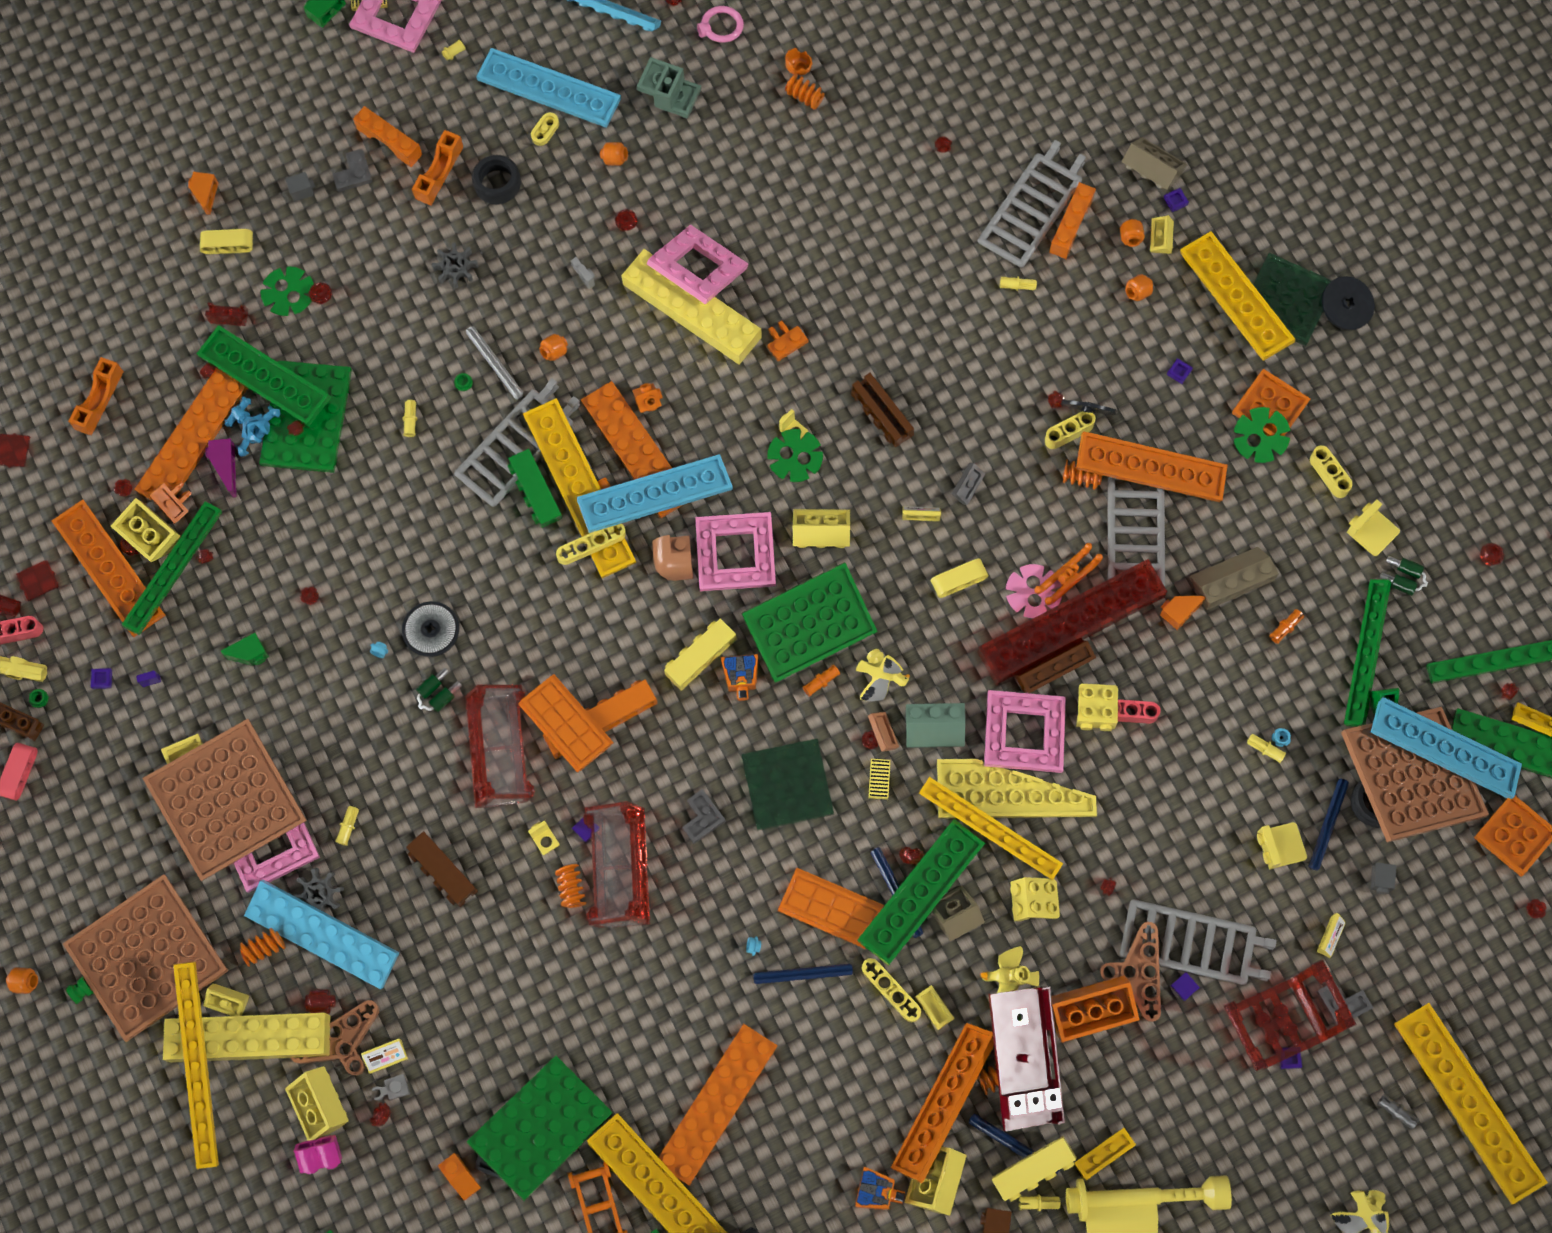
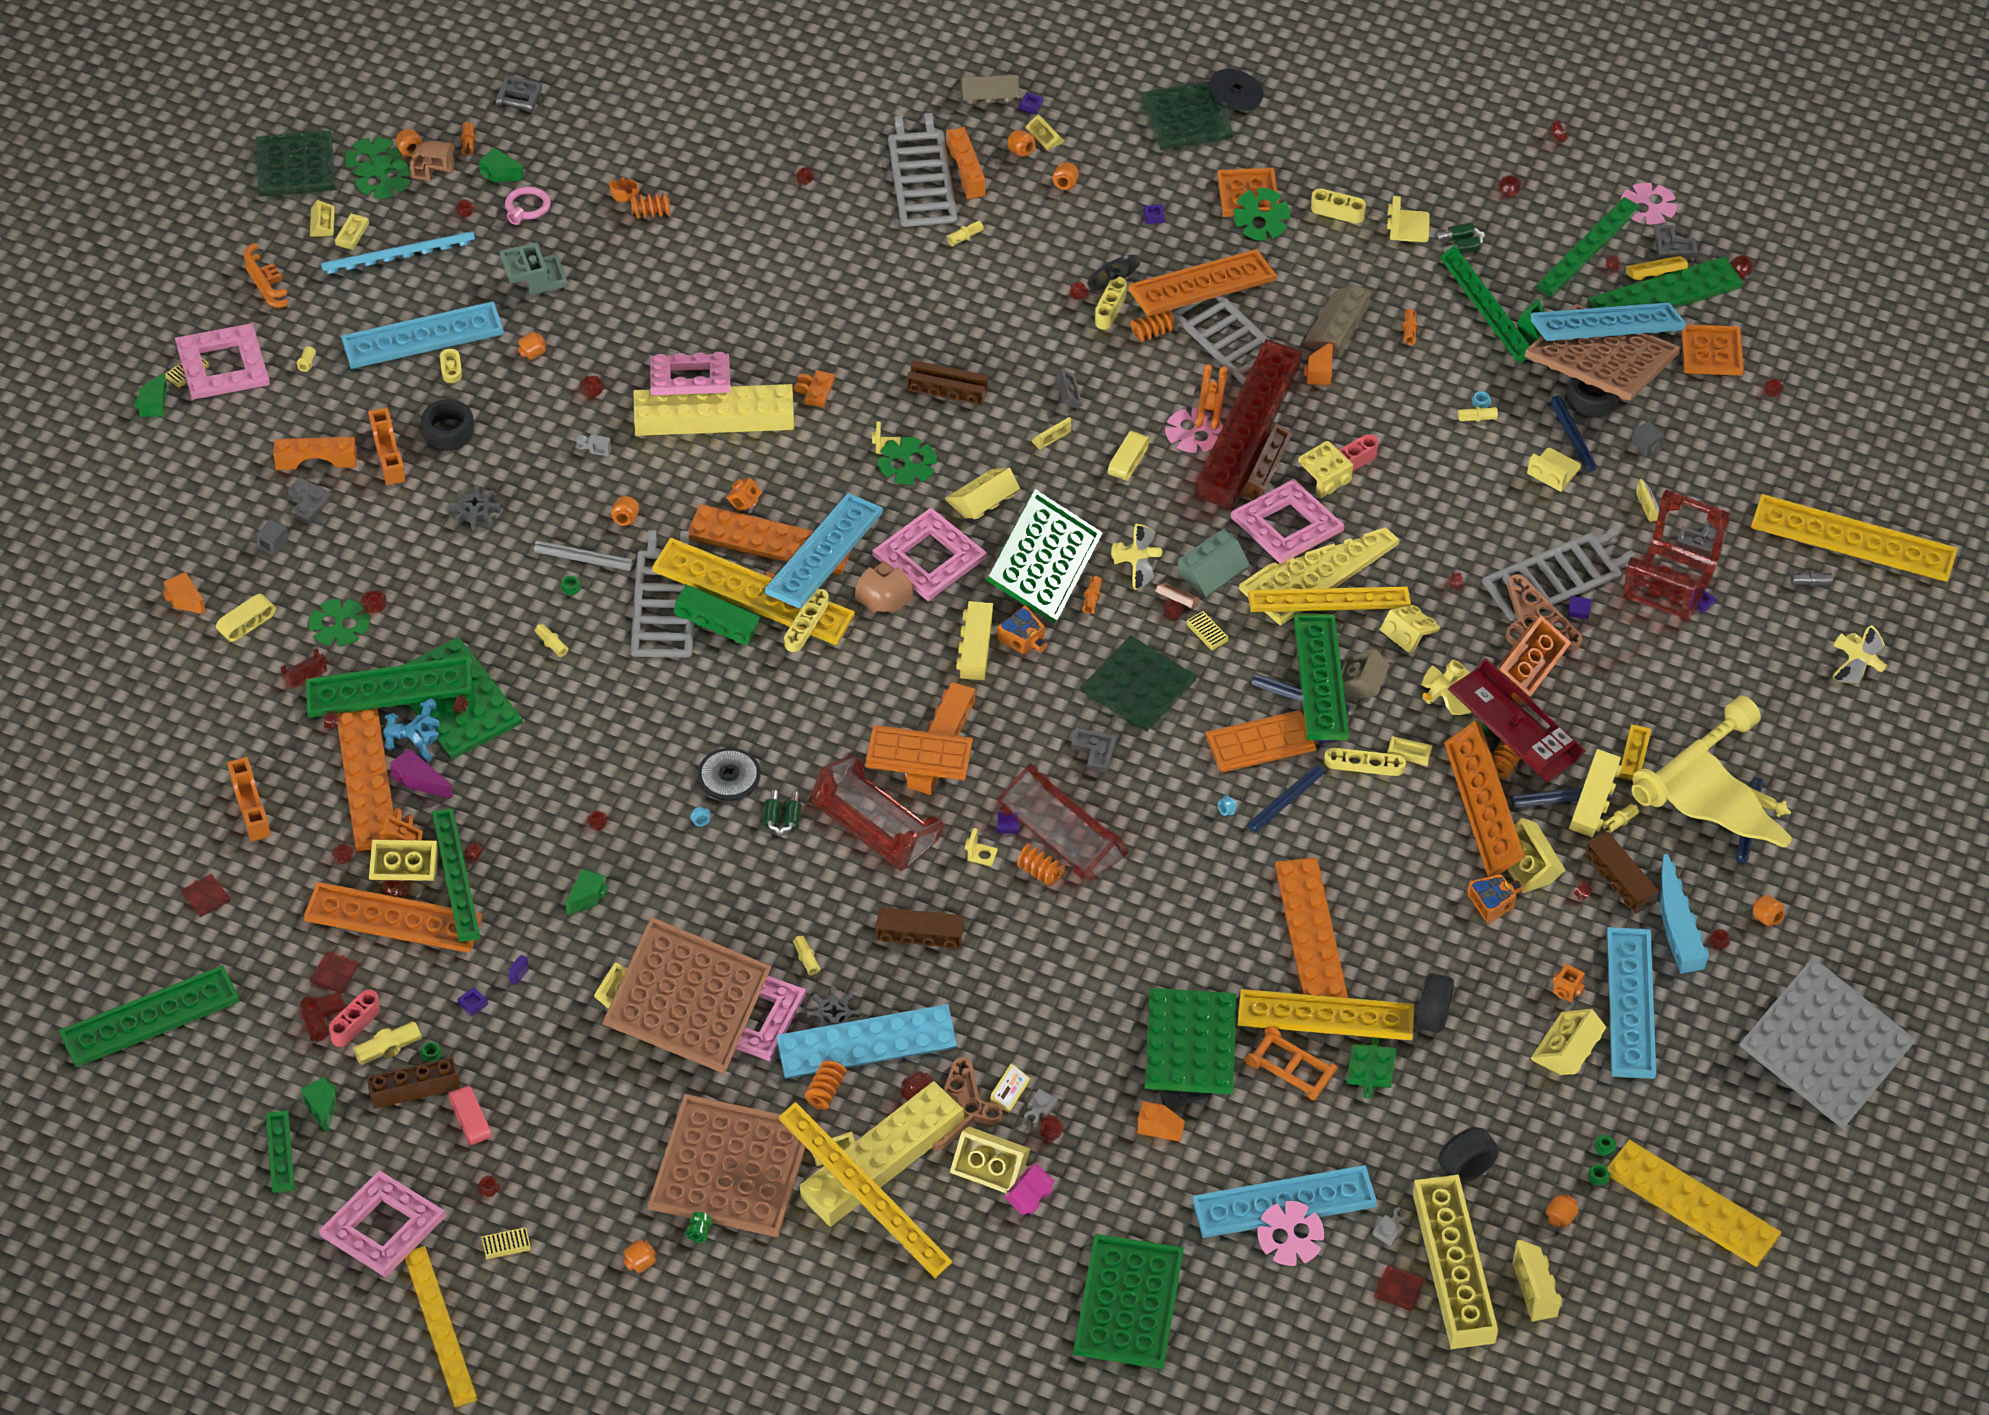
camera: 45 degrees left, 20 degrees down
clear red plate [899,847,923,864] -> none
yellow plate [1180,231,1295,361] -> none

